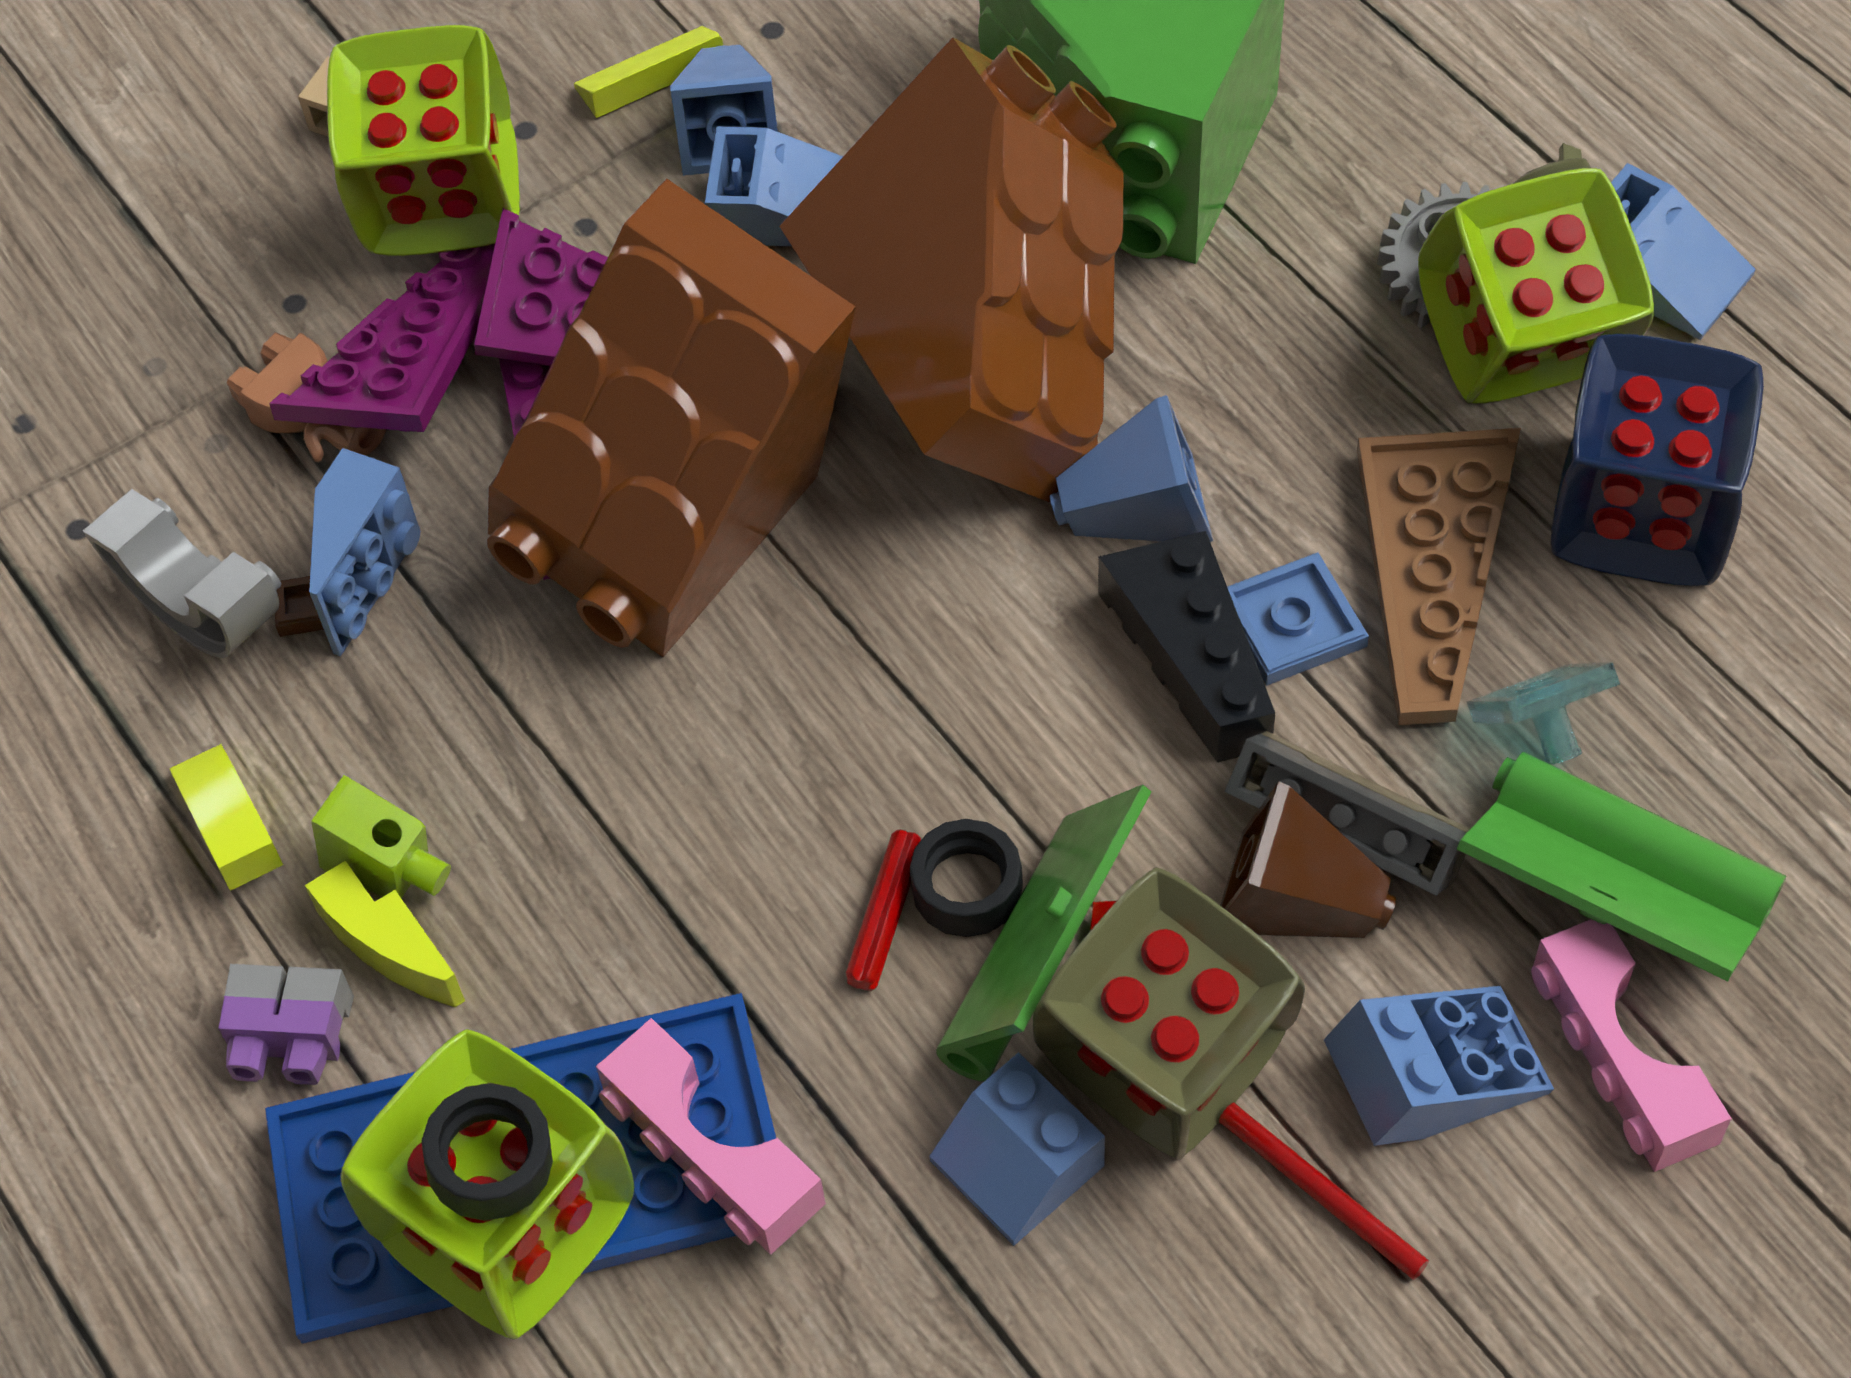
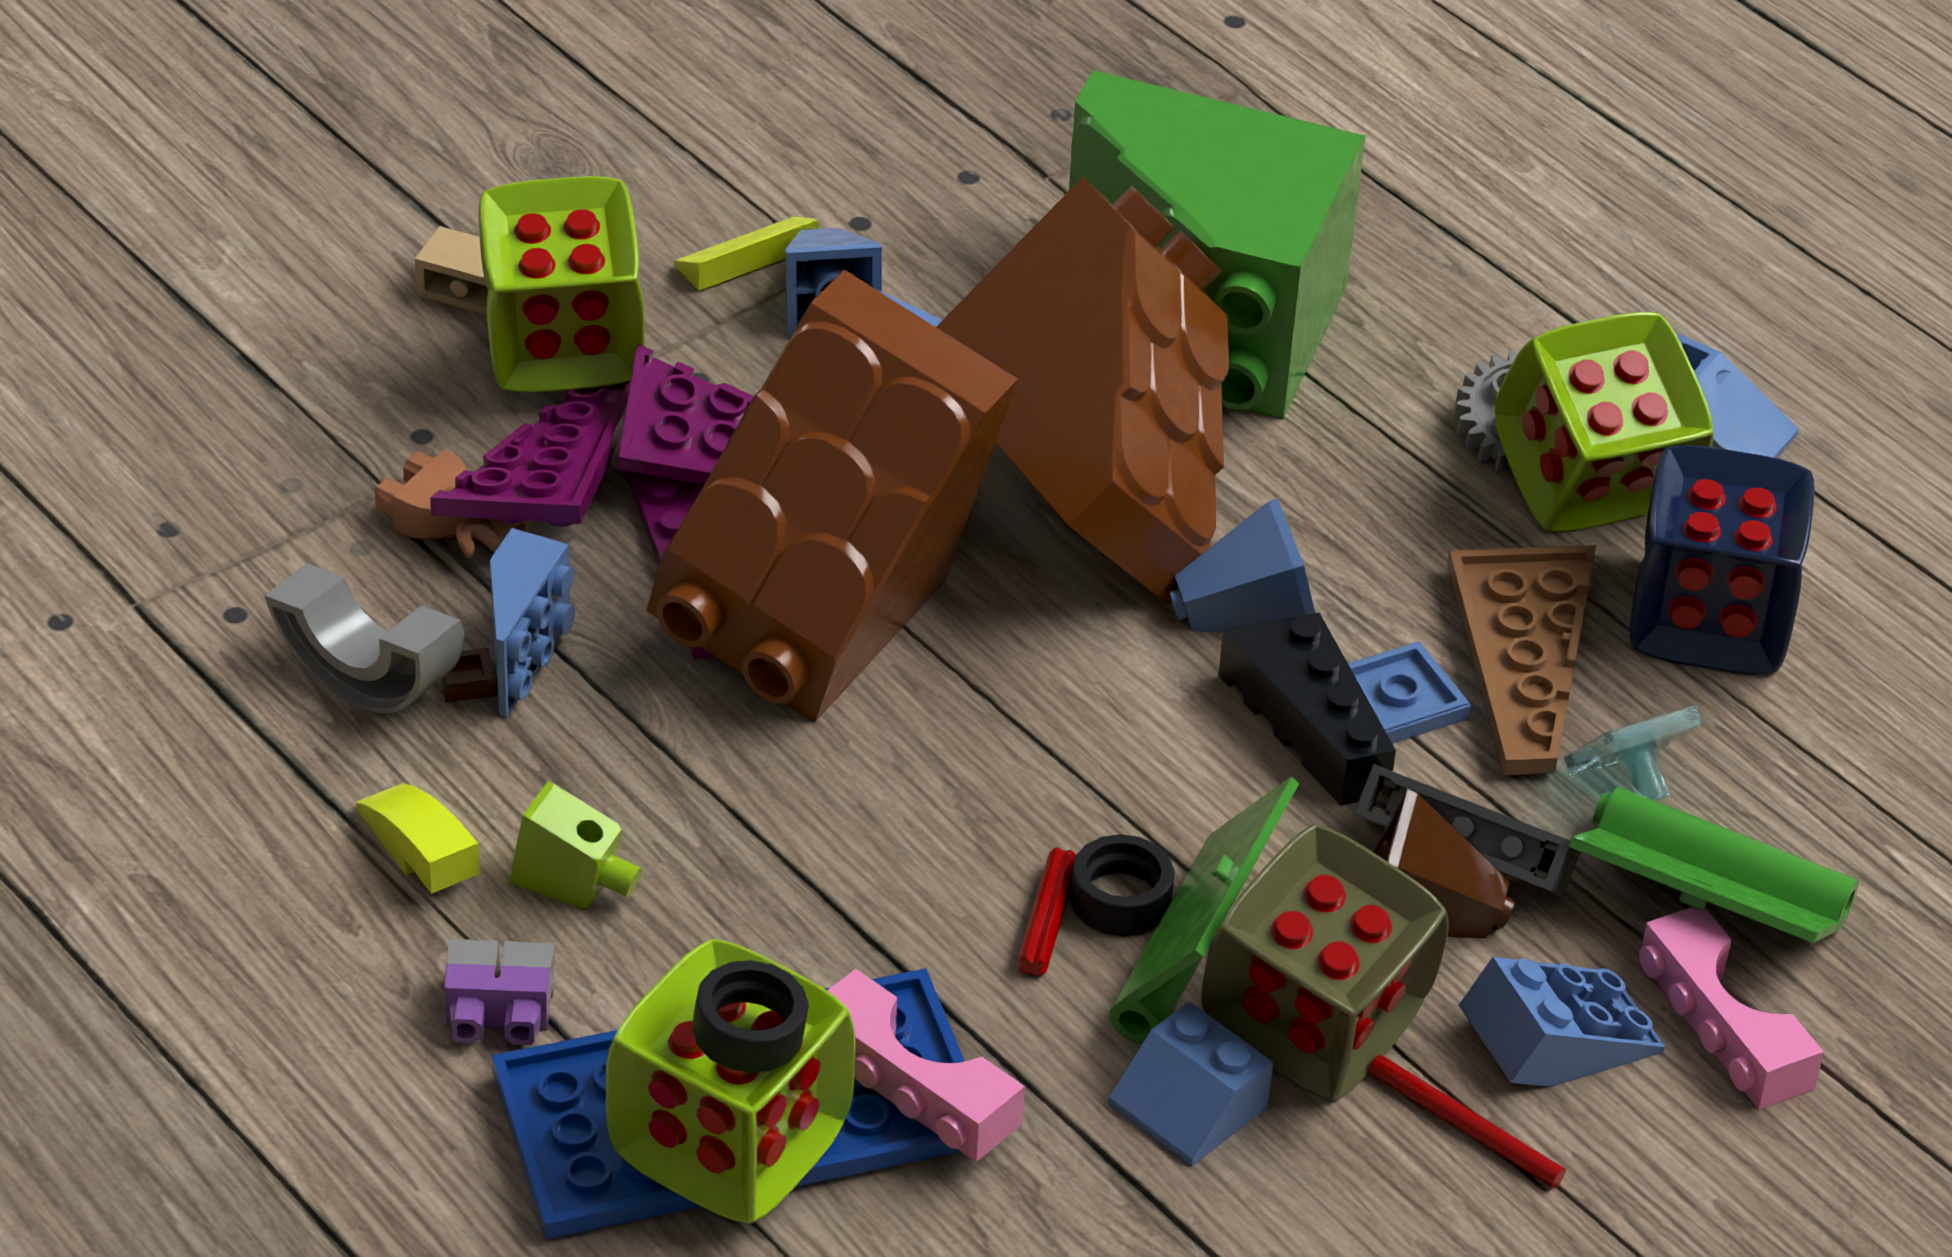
camera: 10 degrees left, 15 degrees down
neon yellow slope [305,860,465,1007] -> none

